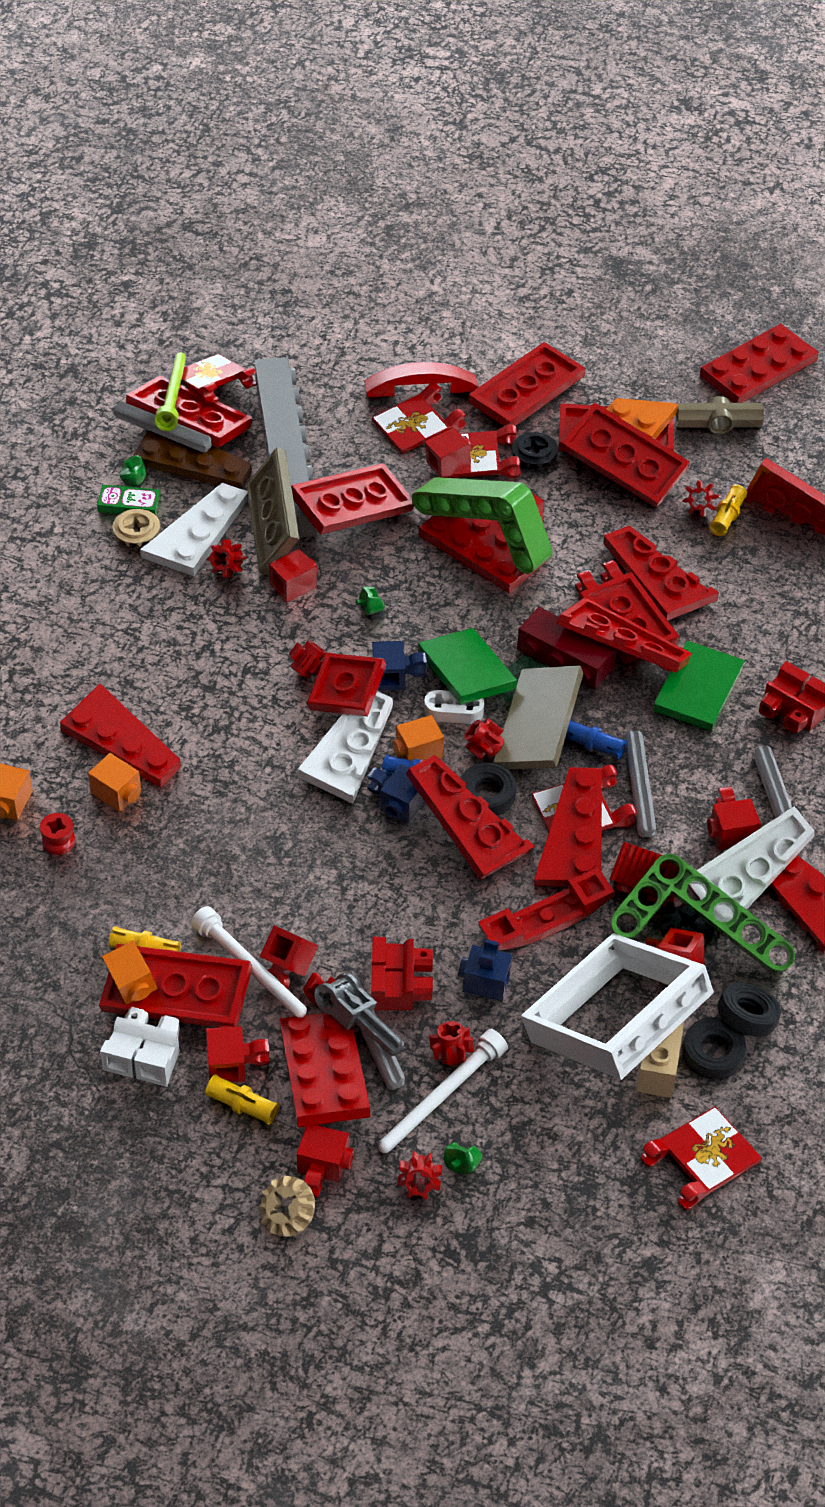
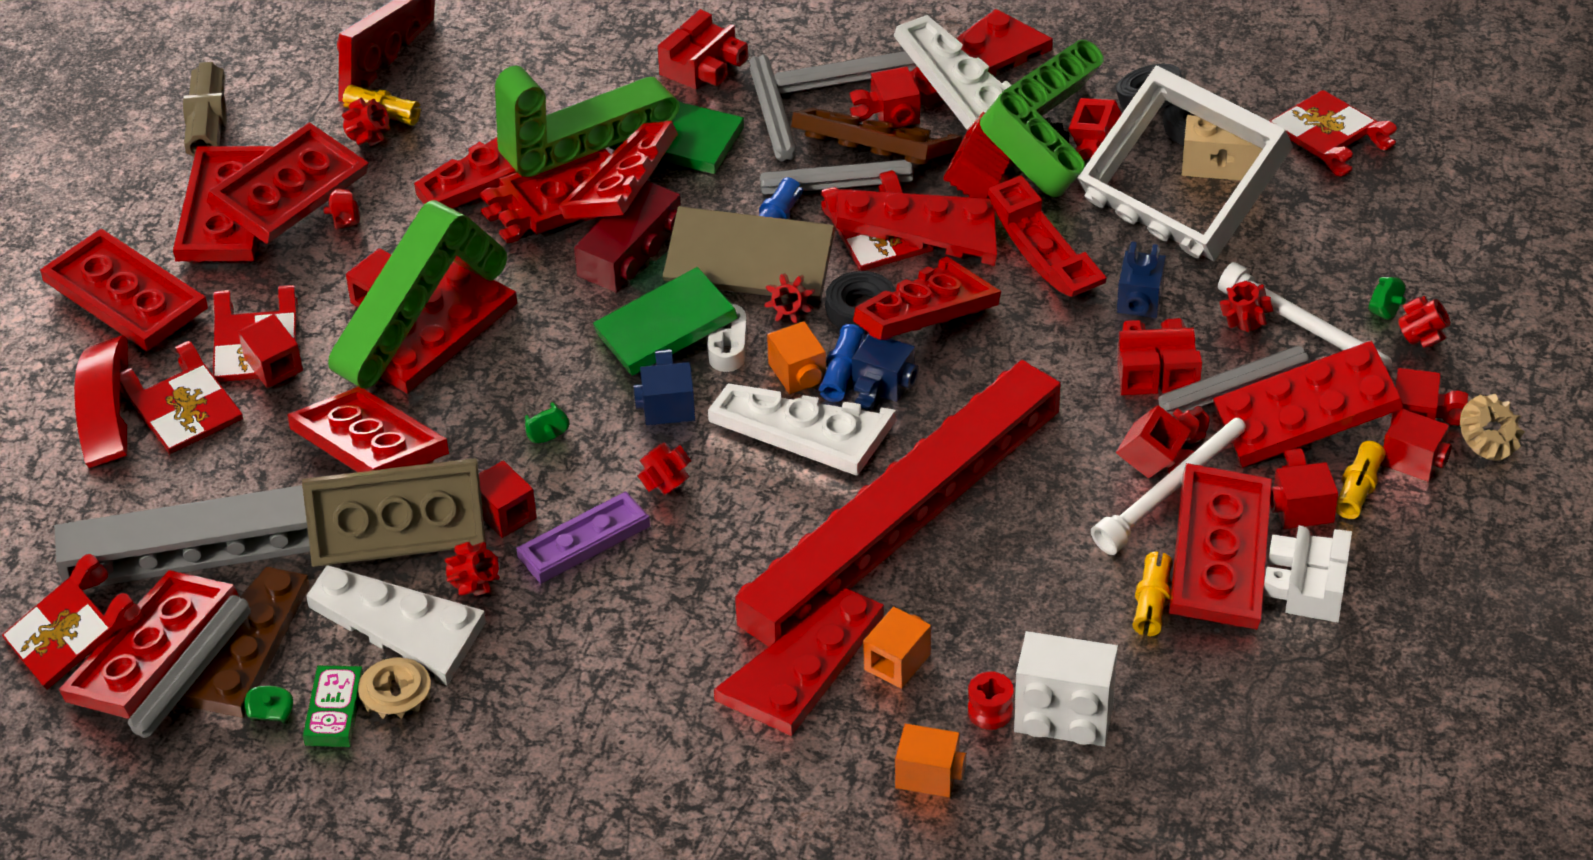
camera: 90 degrees left, 5 degrees down
orange brick [102,940,158,1005] -> none
lime piece [154,352,186,431] -> none
red tile [306,652,386,717] -> none
dark grey connector [314,972,404,1056] -> none
black gear [512,432,558,469] -> none
orange wing [607,398,679,439] -> none
red plate [700,323,819,403] -> none
none -> red piece [323,189,361,229]
none -> bright green beam [495,65,680,177]
none -> medium lavender tile [516,491,650,584]
none -> red brick [735,359,1061,647]
none -> light grey axle [749,54,796,161]
none -> reddish brown wing [791,108,963,164]
none -> white brick [1014,631,1118,747]
none -> red brick [1380,409,1452,482]

